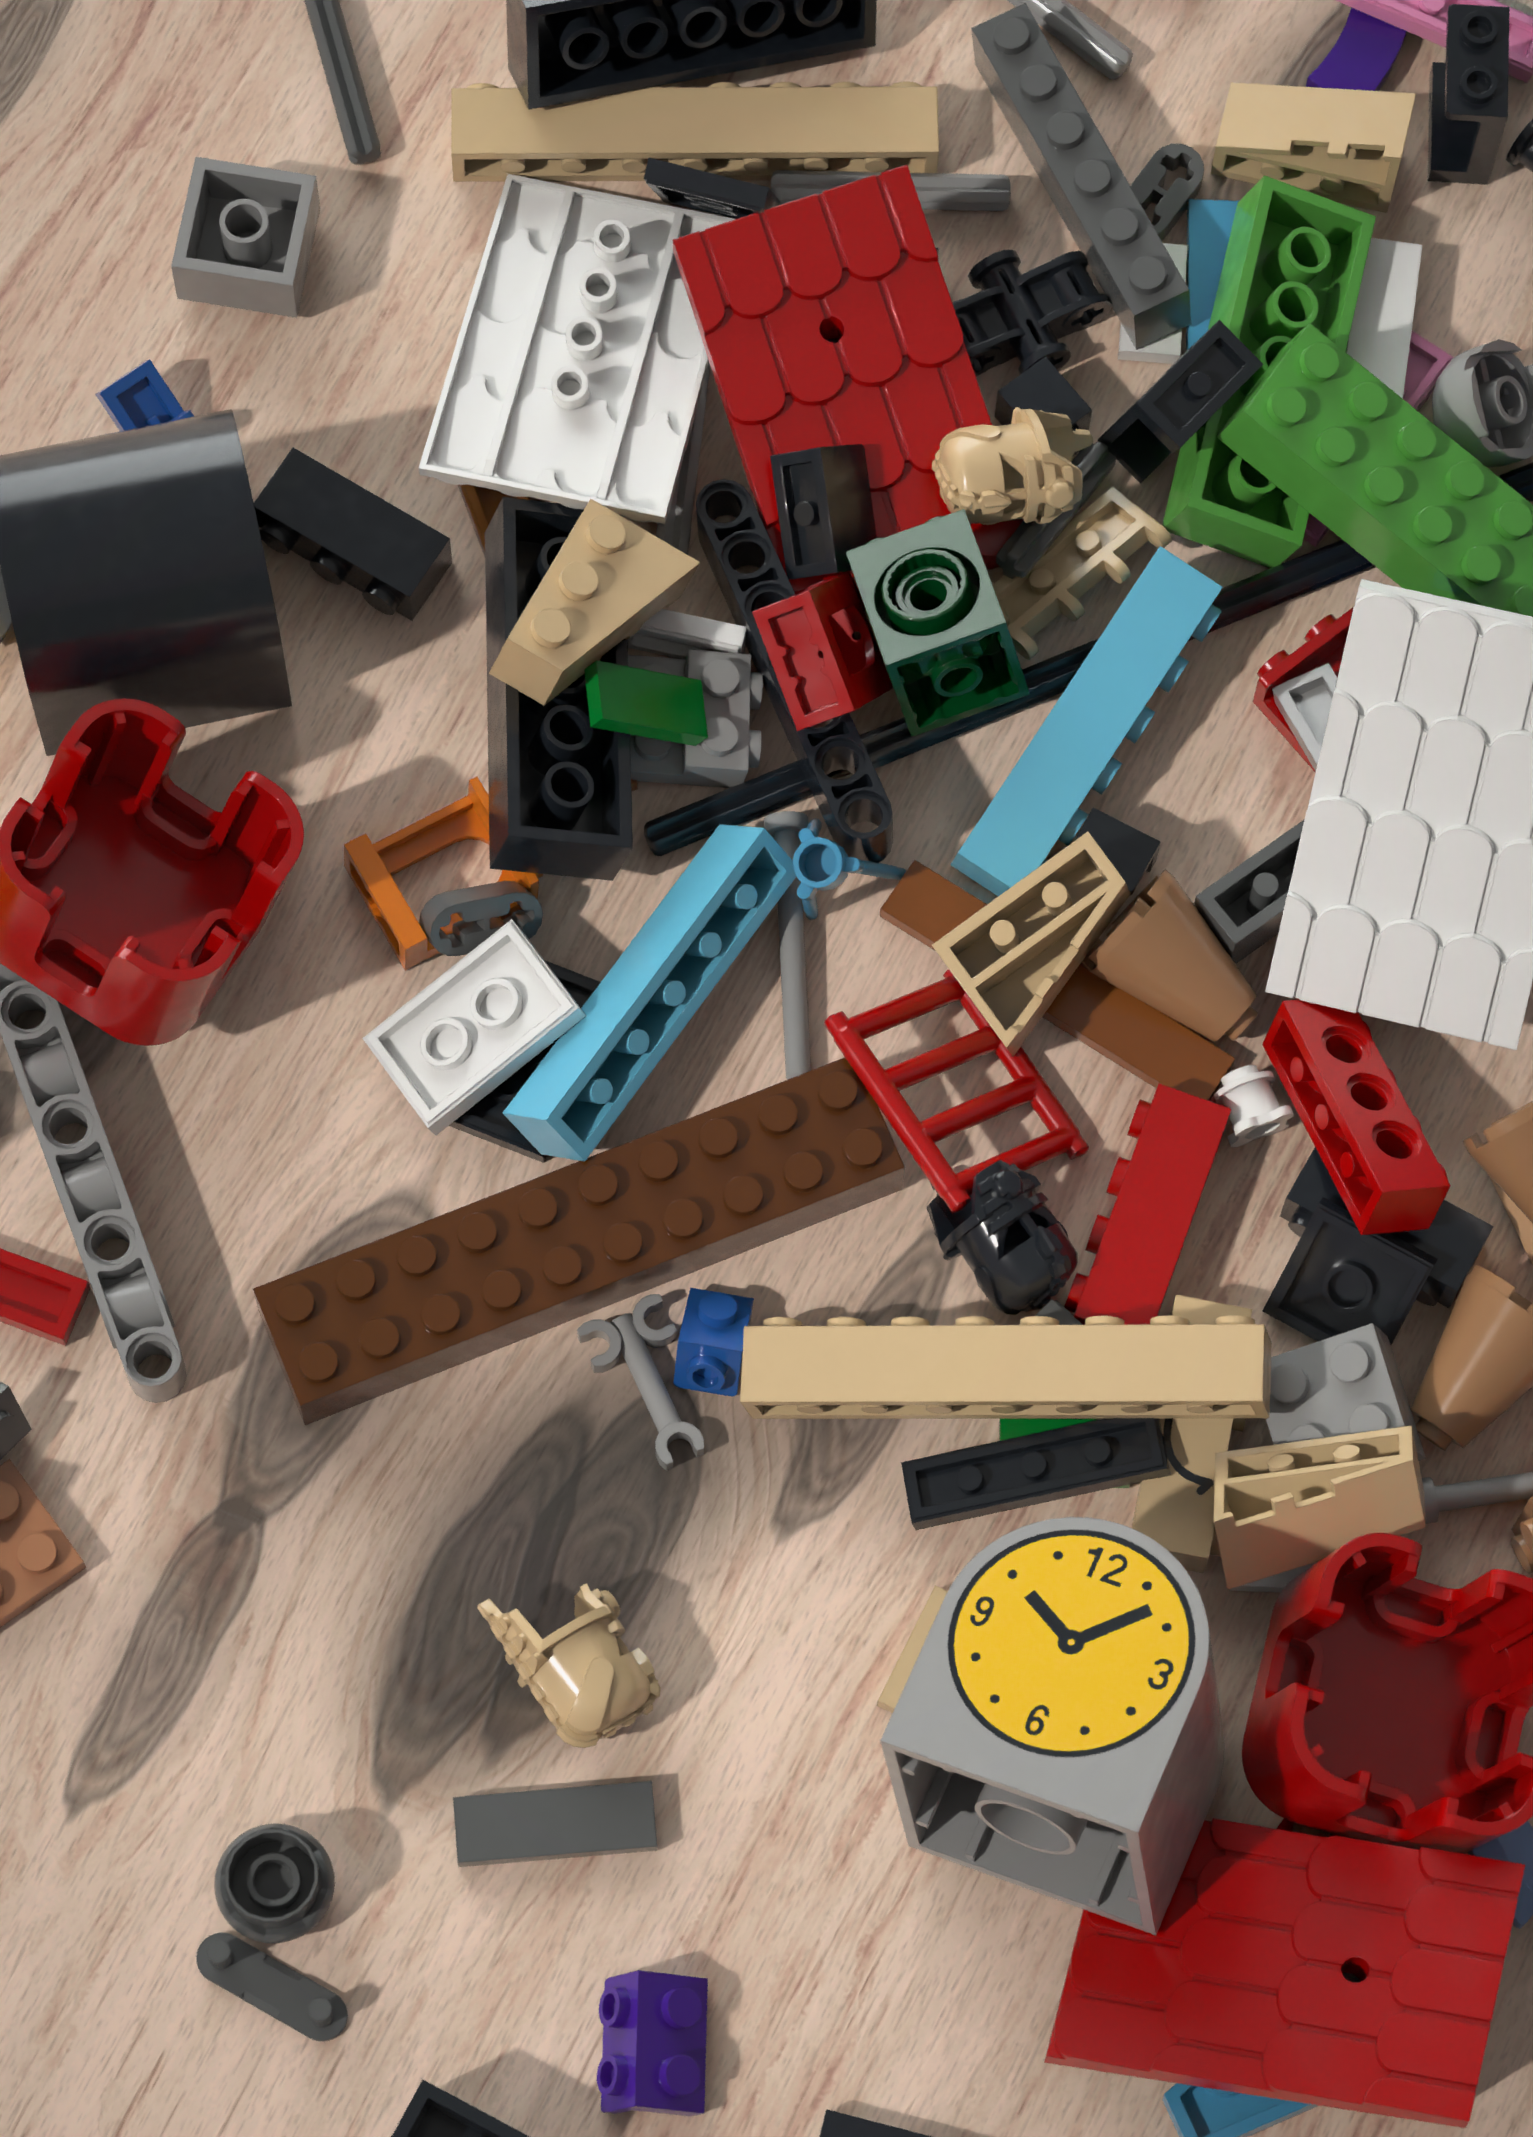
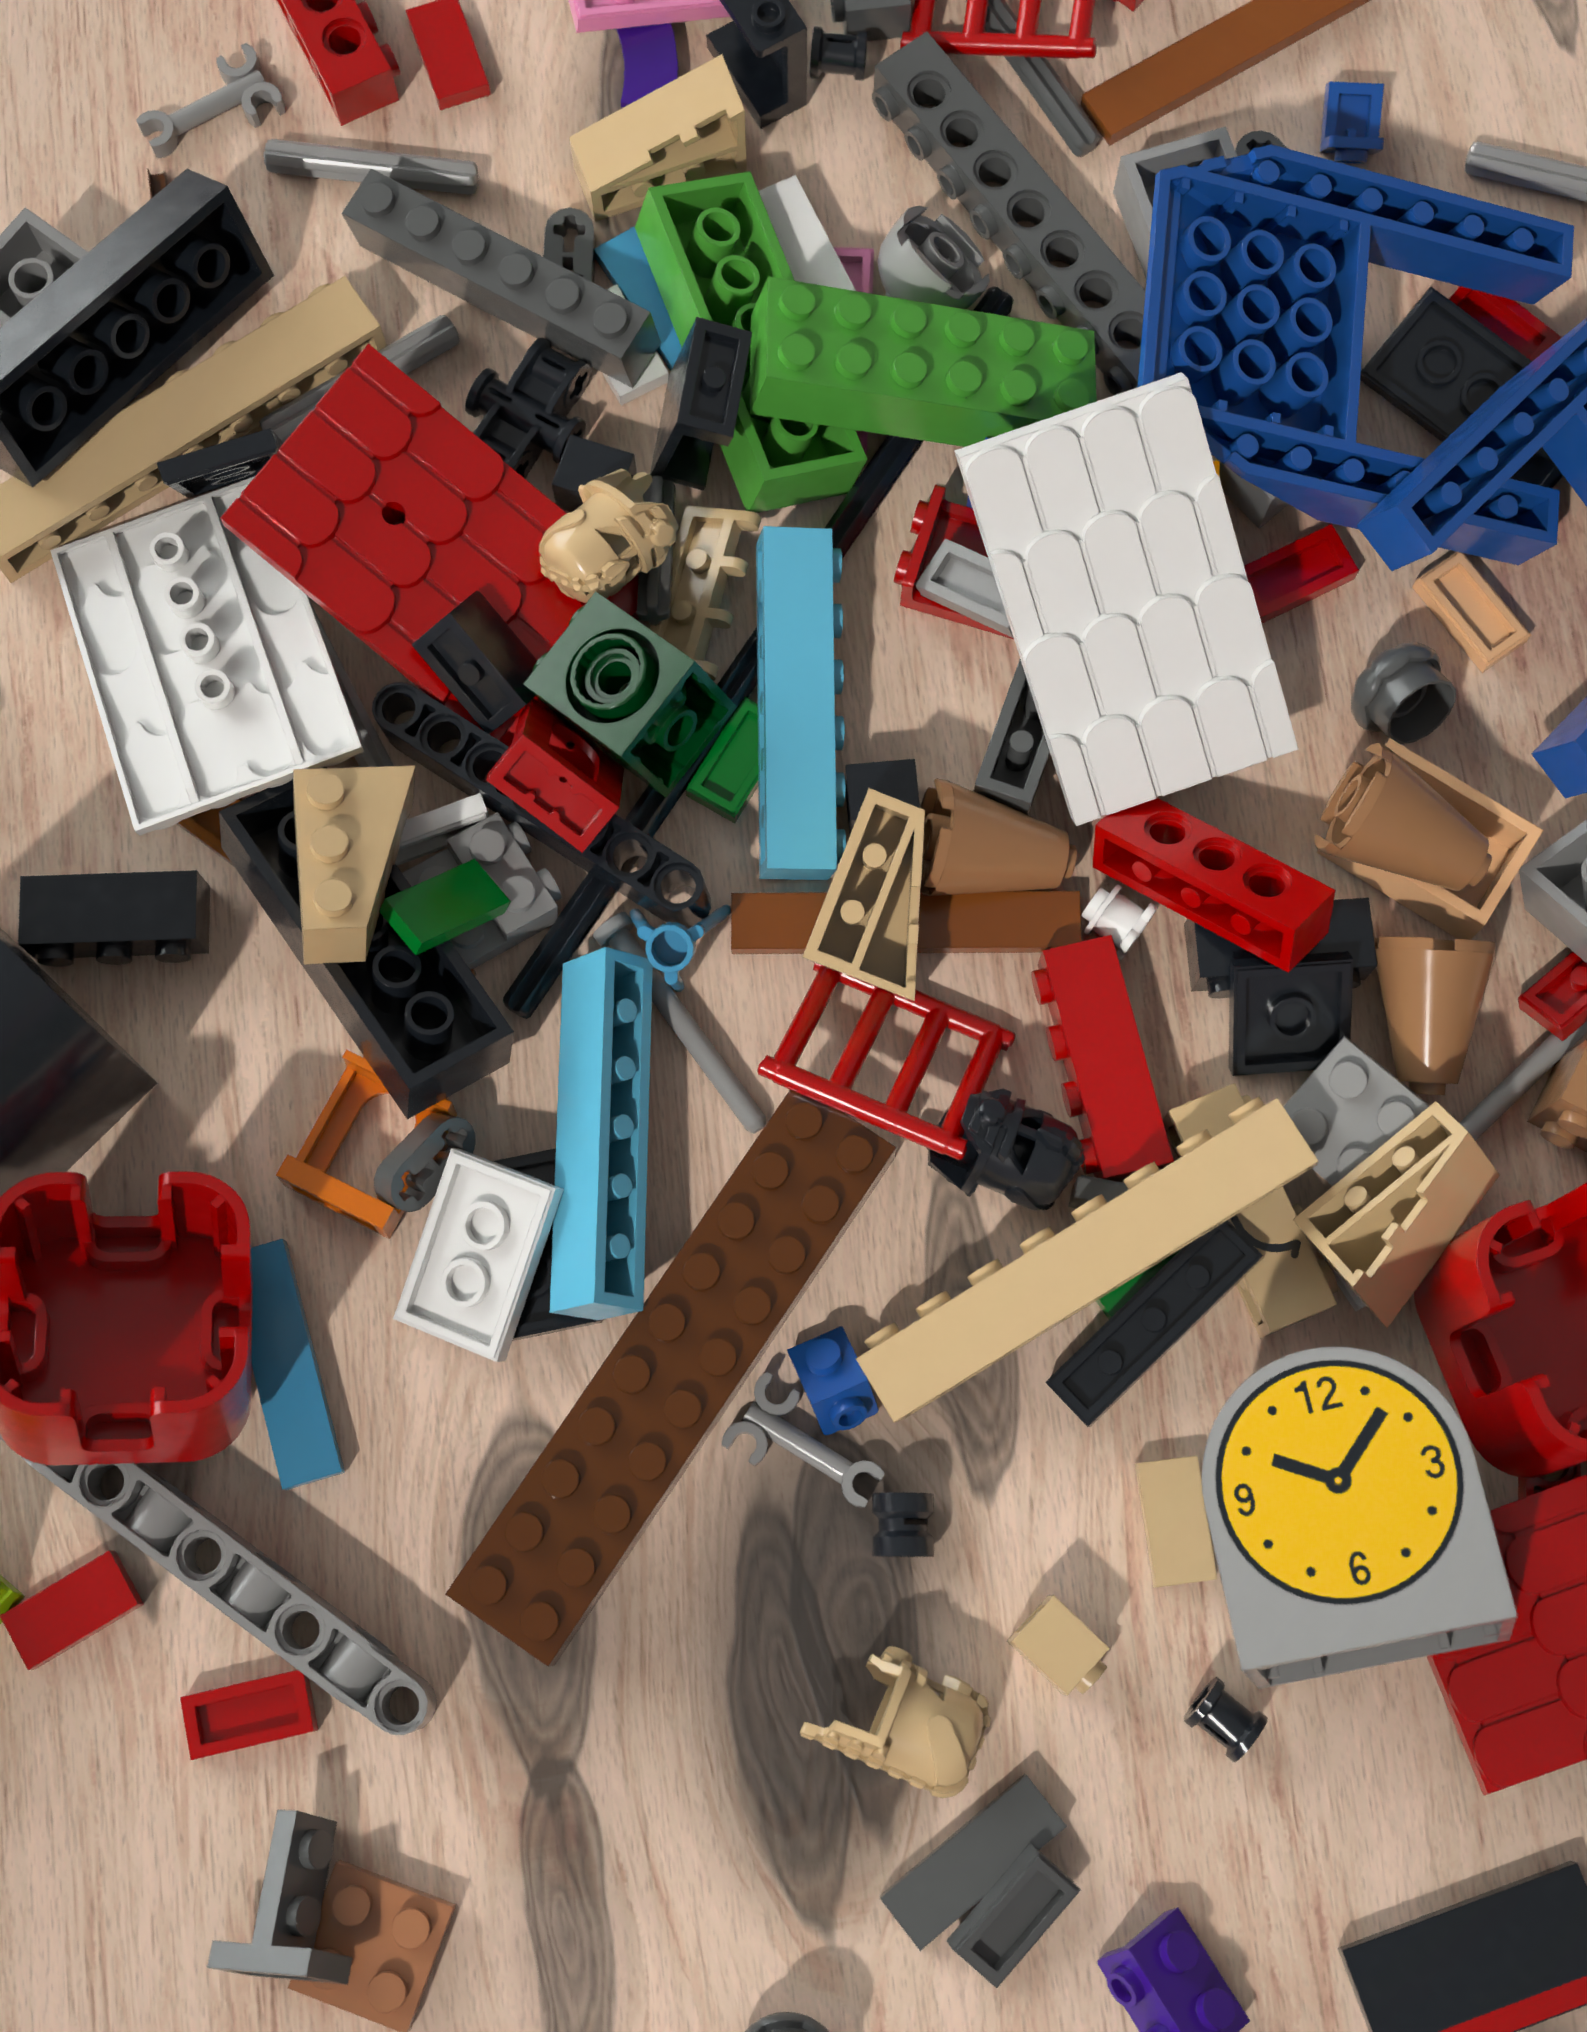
camera: 30 degrees left, 5 degrees up
none -> dark azure tile [251,1239,345,1490]
none -> green tile [685,697,759,823]
none -> black wheel [872,1492,934,1557]
none -> dark grey tile [946,1843,1081,1988]
none -> tan brick [1007,1595,1110,1696]
none -> black bush [1184,1677,1268,1763]

